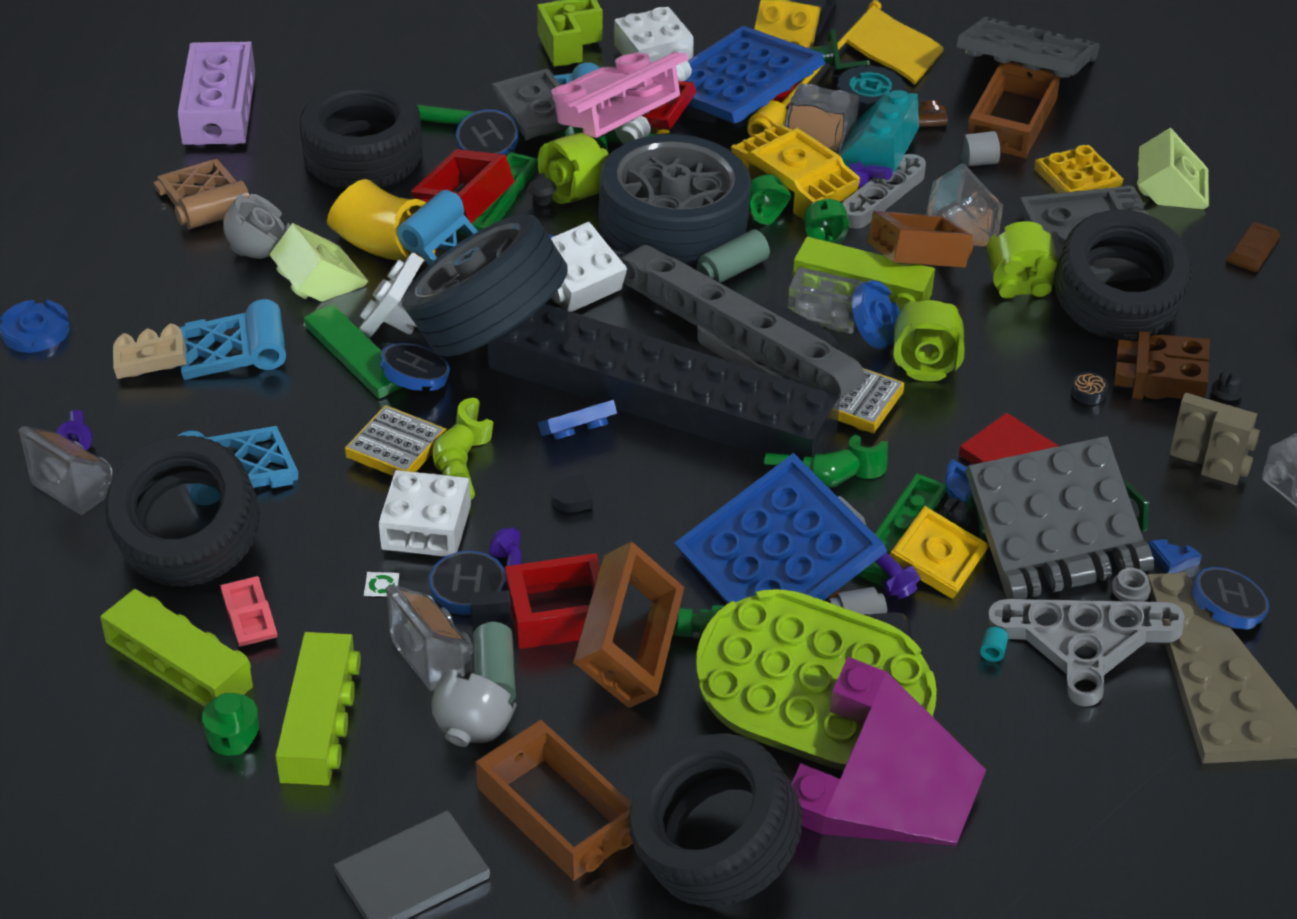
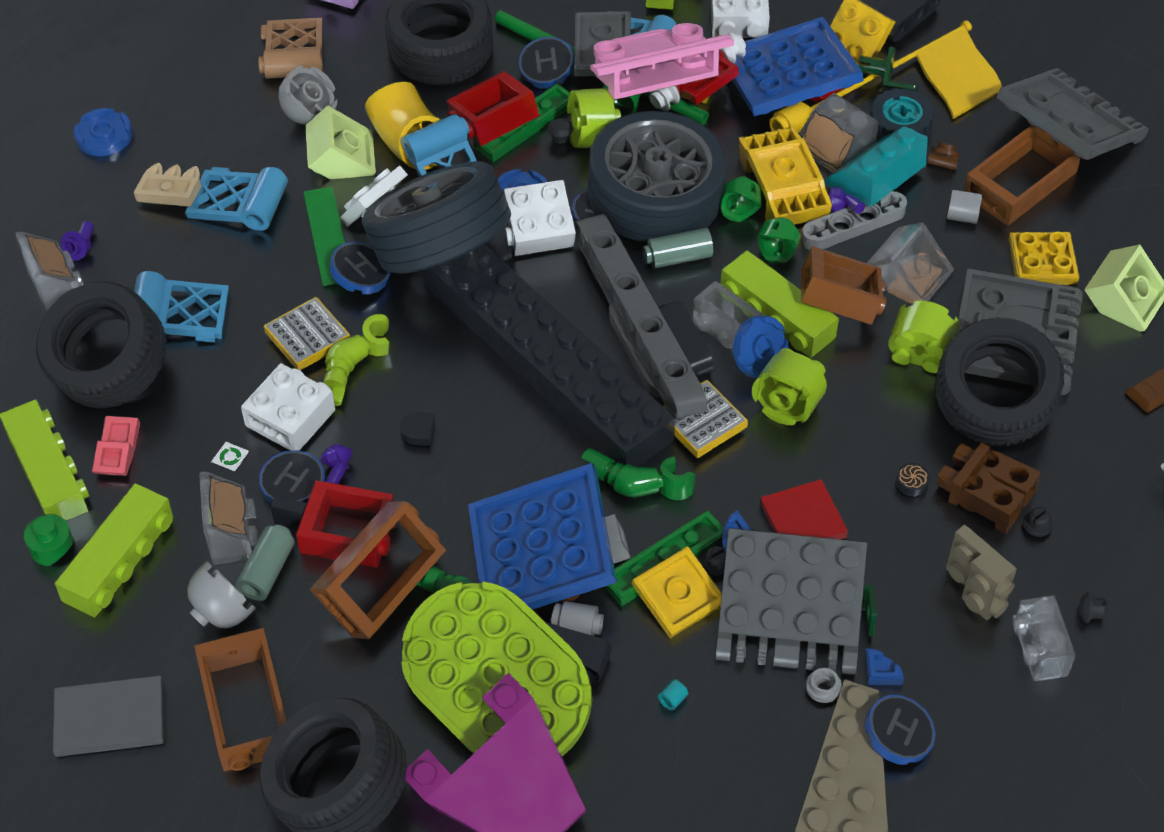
camera: 25 degrees right, 10 degrees up
plate [538,400,618,440] -> none
dark purple plate [875,552,921,599] -> none
light grey beam [988,599,1185,707] -> none

